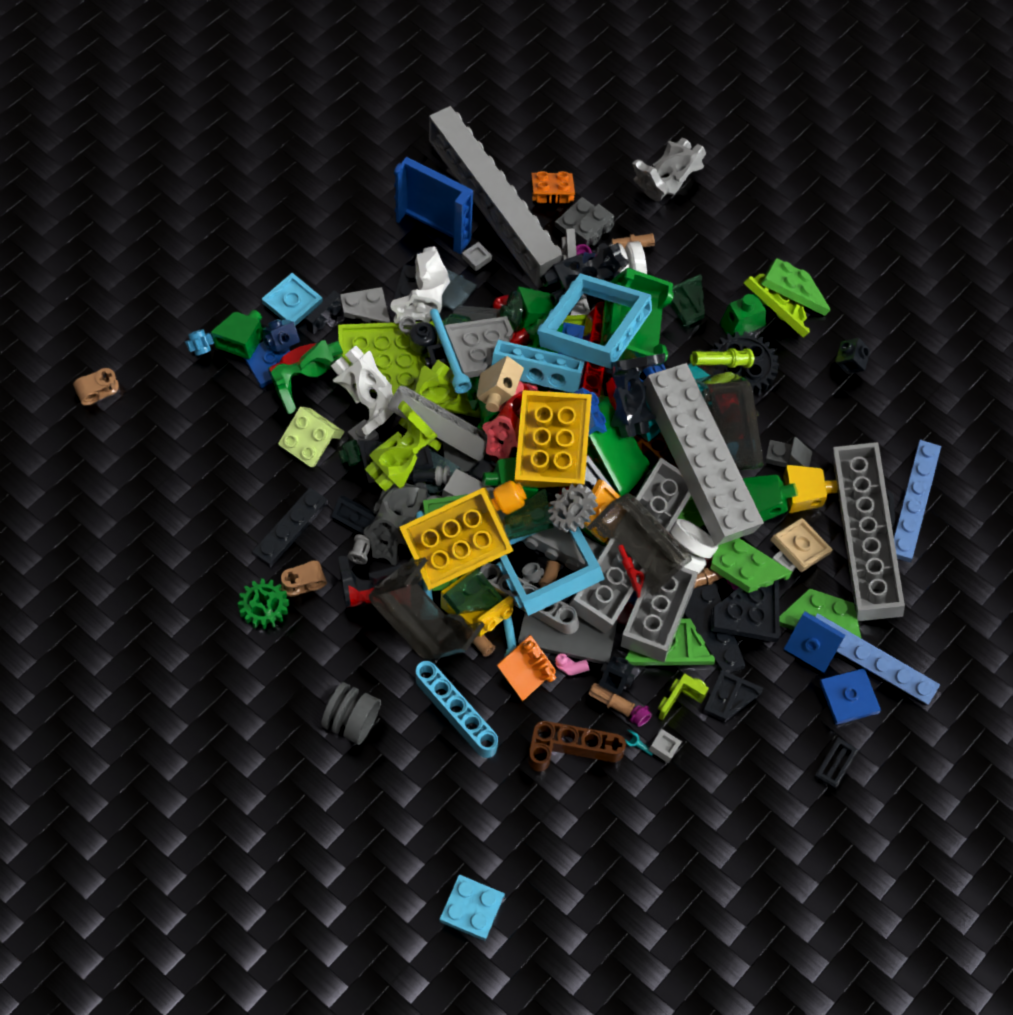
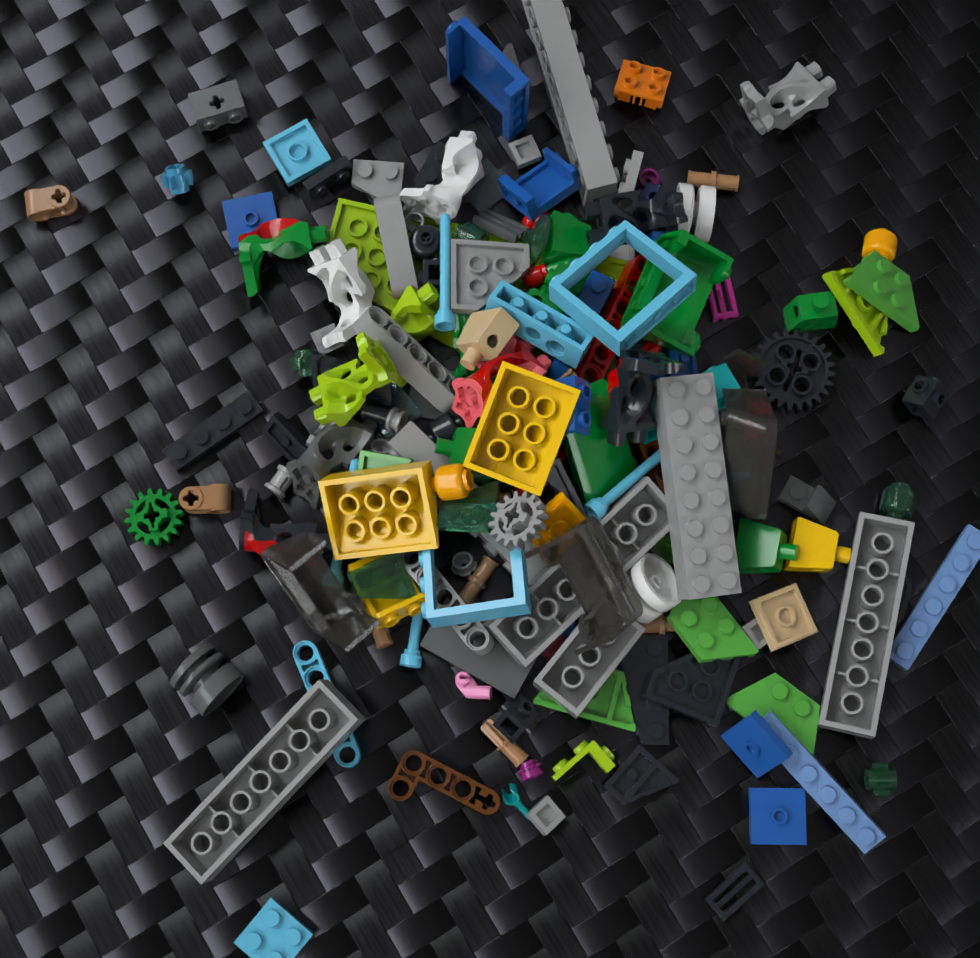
camera: 20 degrees right, 15 degrees up
green torso [211,310,264,359] -> none
dark blue brick [262,319,300,353] -> none
yellowish green bracket [278,407,345,467] -> none
orange hinge [496,635,556,701] -> none
dark grey plate [555,197,614,247] -> none
red hand [617,544,644,598] -> none
clear green wing [671,274,705,326] -> none
lime pin [690,348,754,368] -> none
none -> light grey brick [163,679,366,885]
none -> dark grey brick [188,79,249,131]
none -> light grey beam [373,194,418,300]
none -> blue panel [497,147,580,221]
none -> medium azure piece [584,449,661,522]
none -> dark pink tile [707,276,739,322]
none -> light orange head [862,228,898,262]
none -> clear green gear [864,763,897,796]
none -> clear green head [879,482,917,520]

